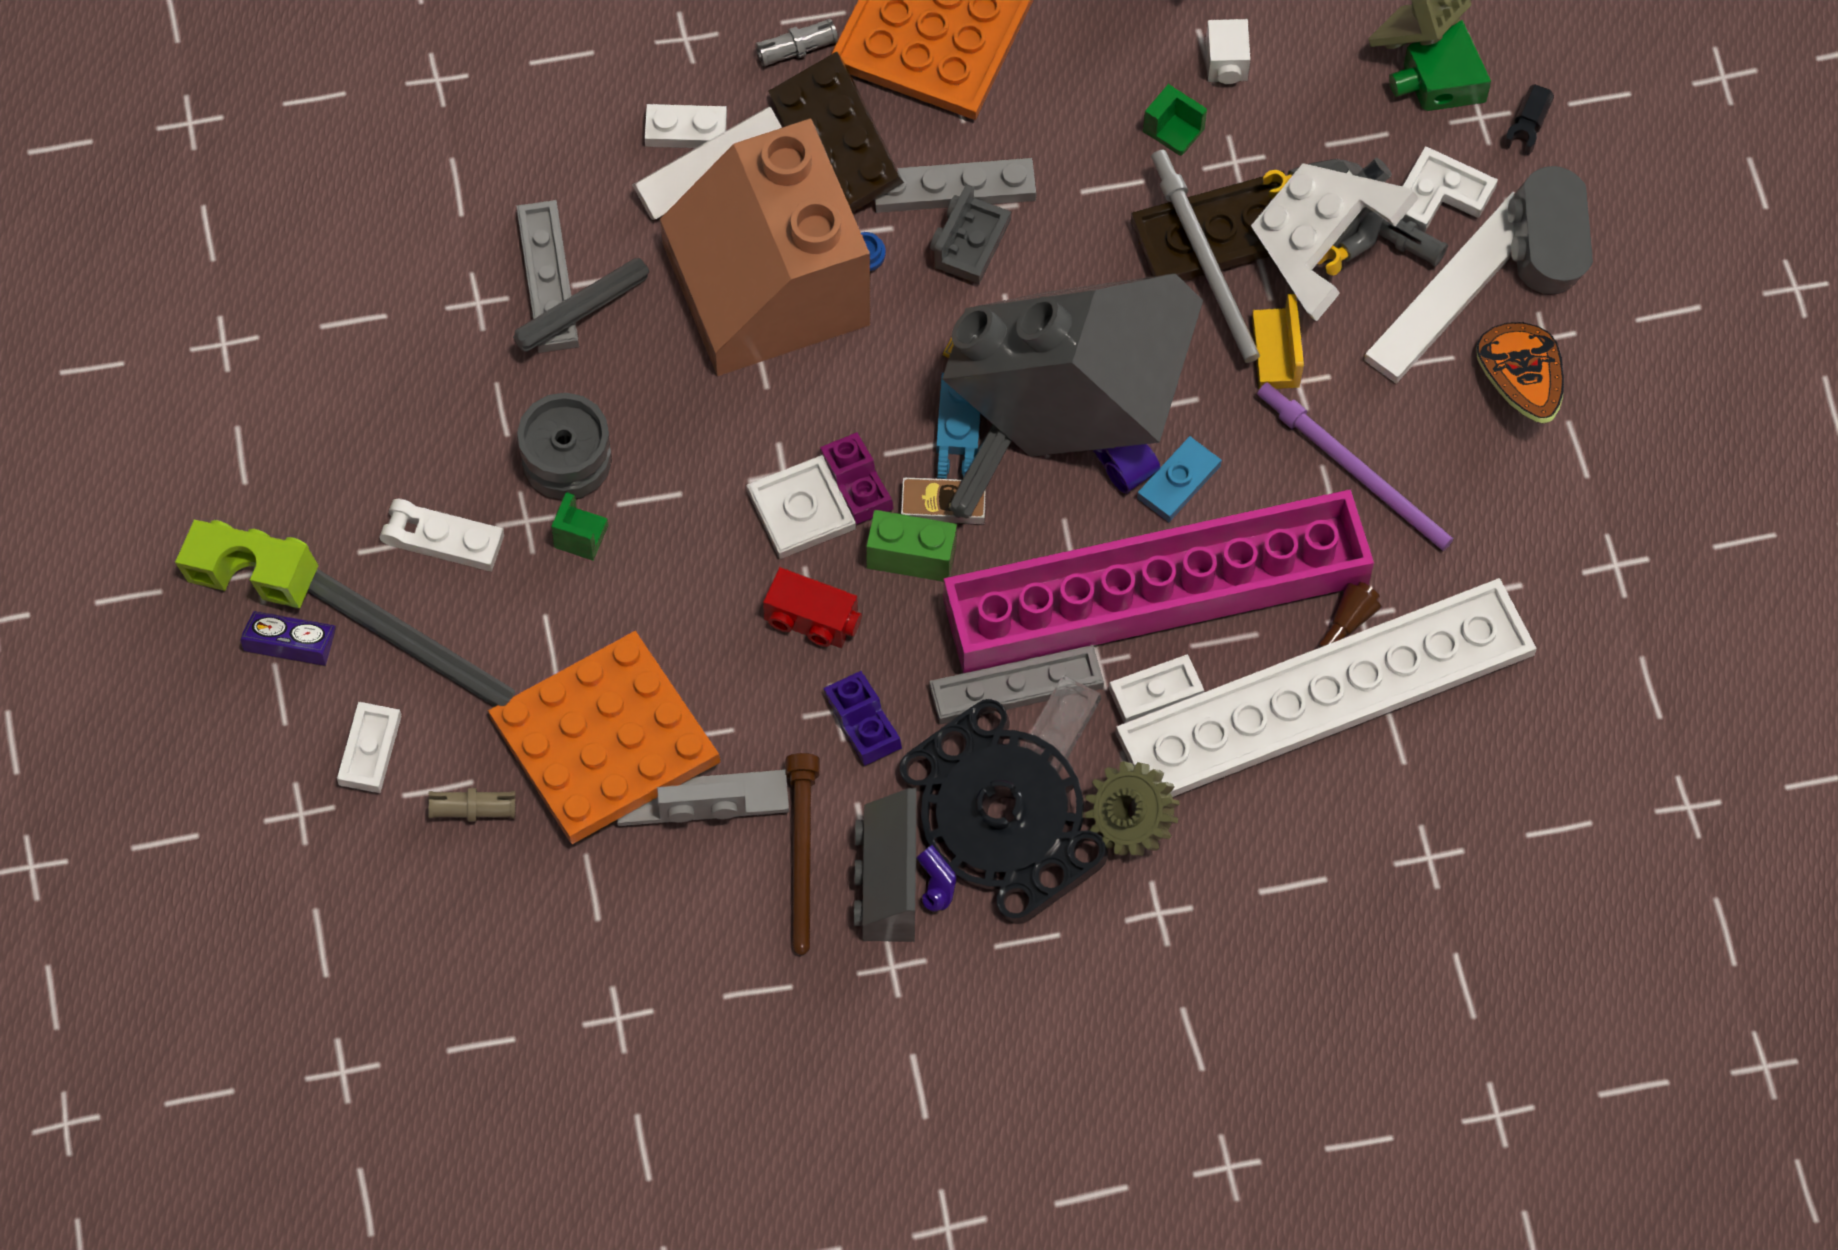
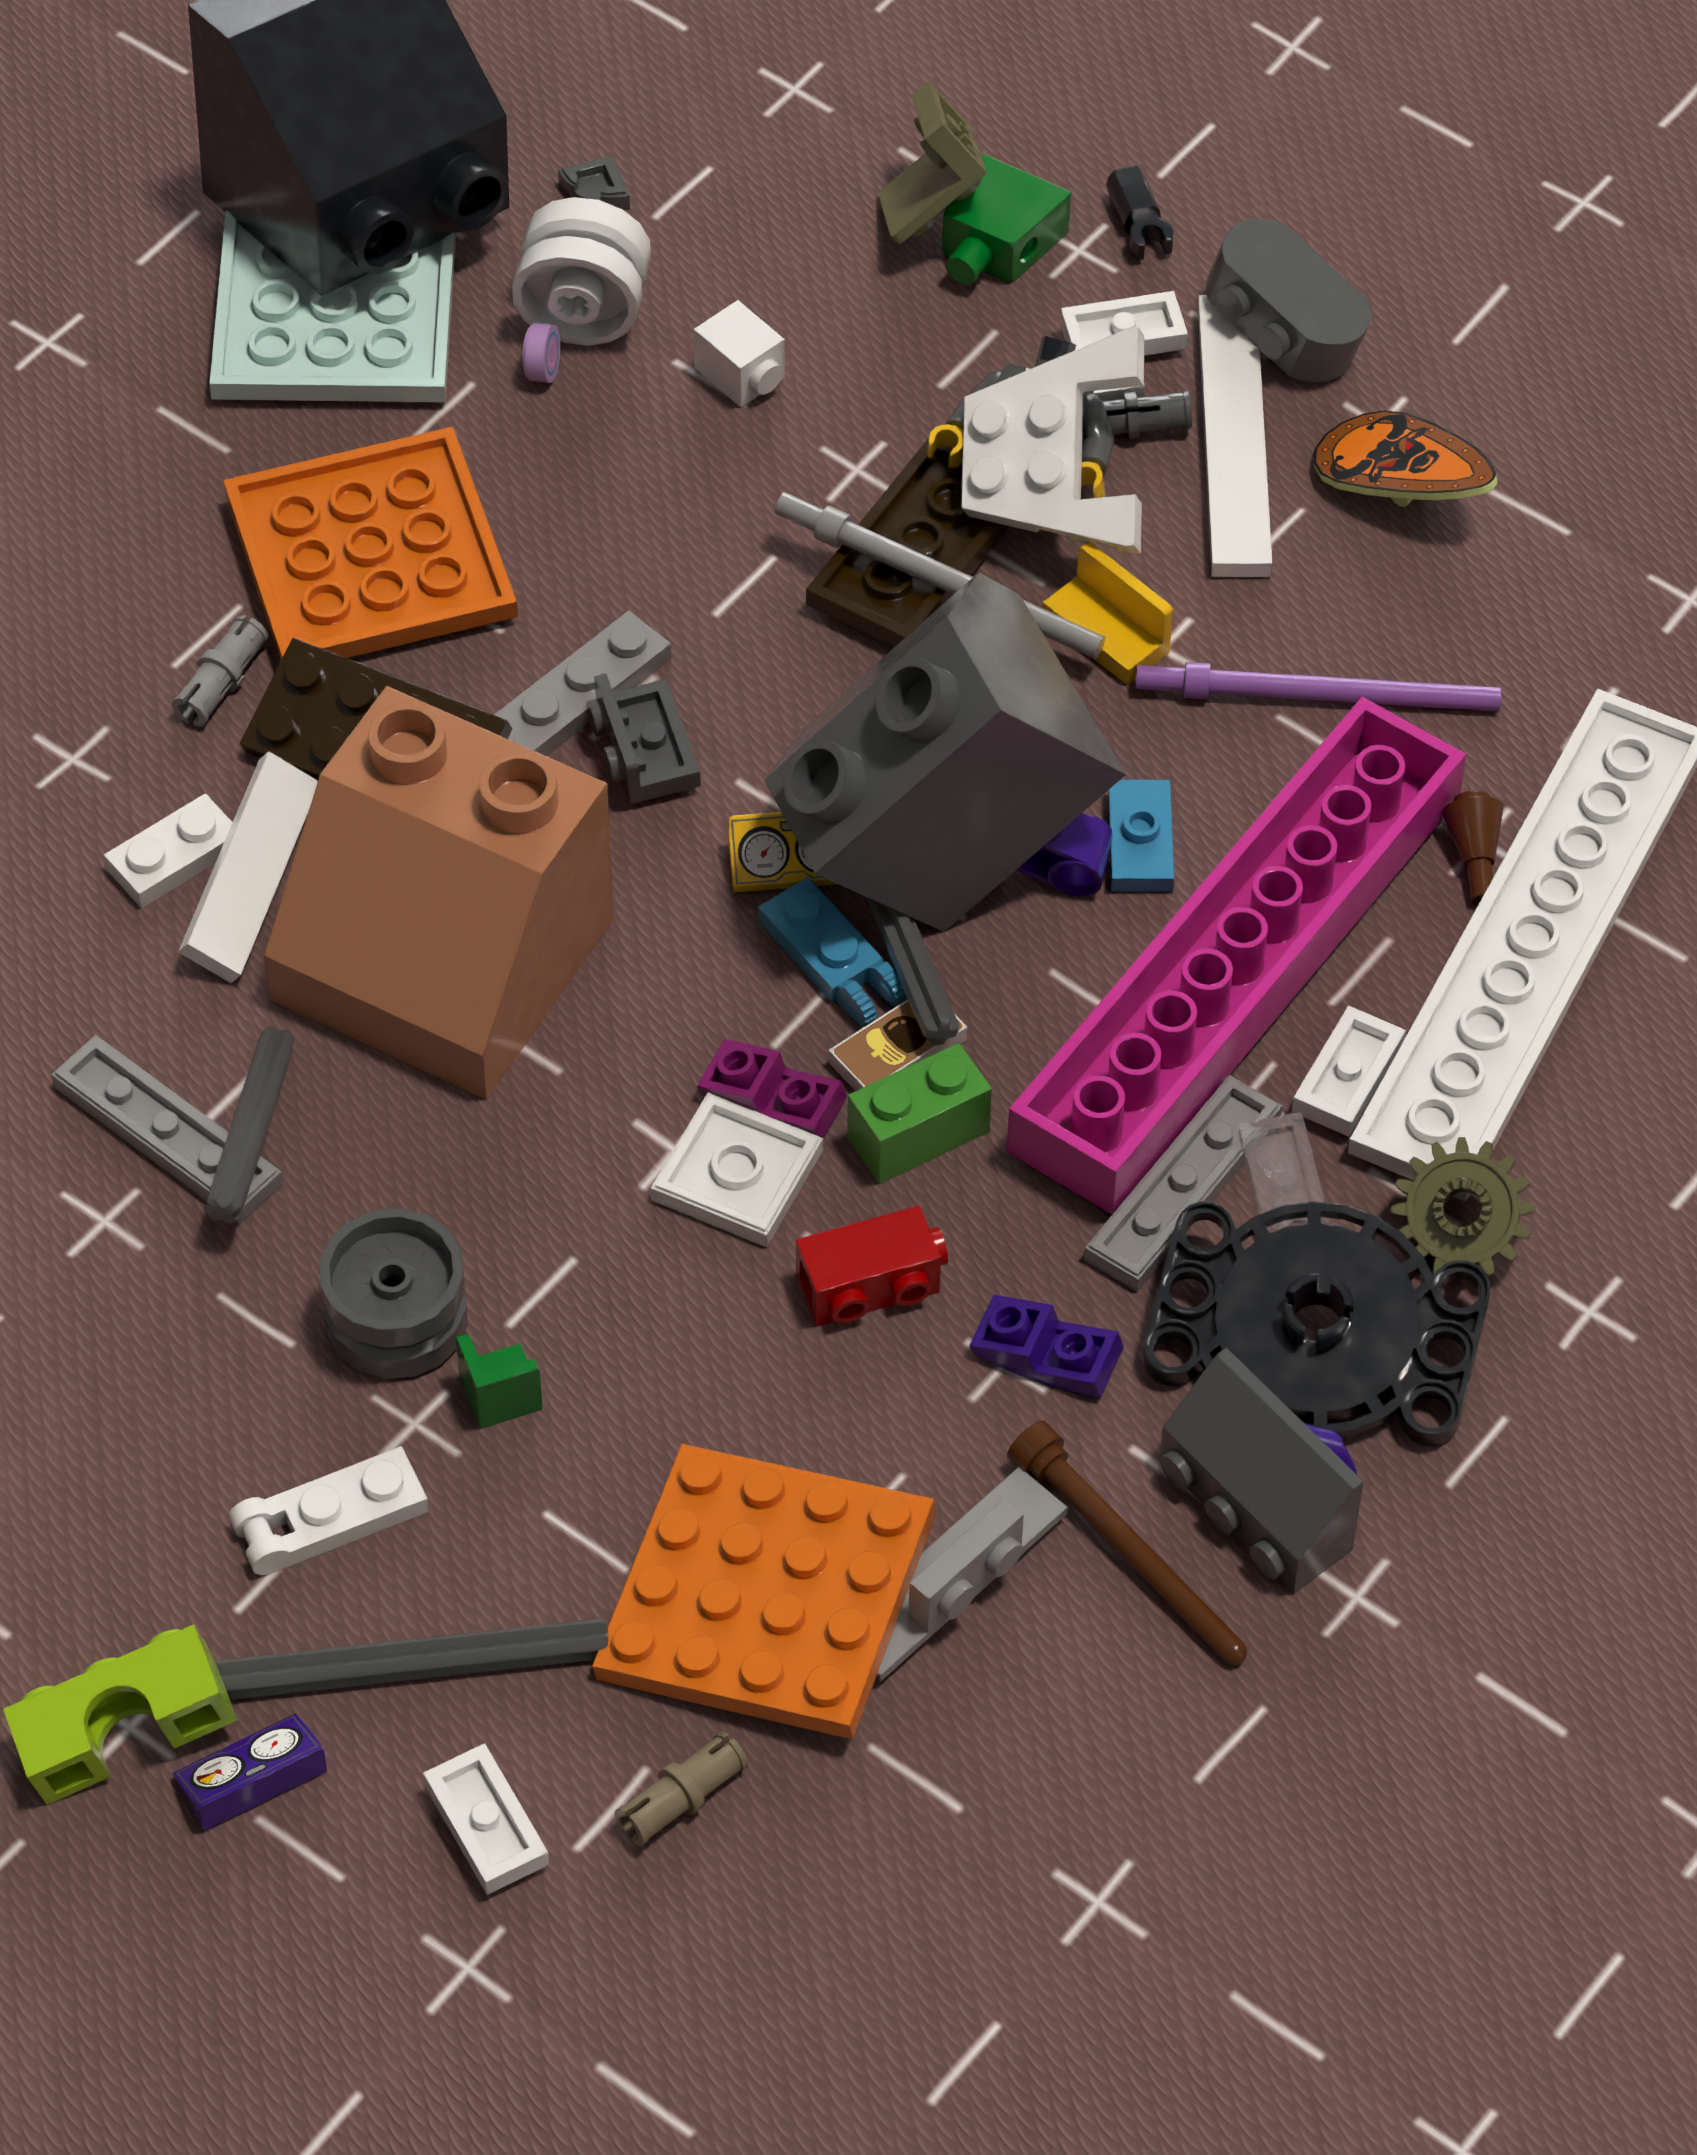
camera: 40 degrees left, 10 degrees down
green panel [1143,84,1207,155] -> none

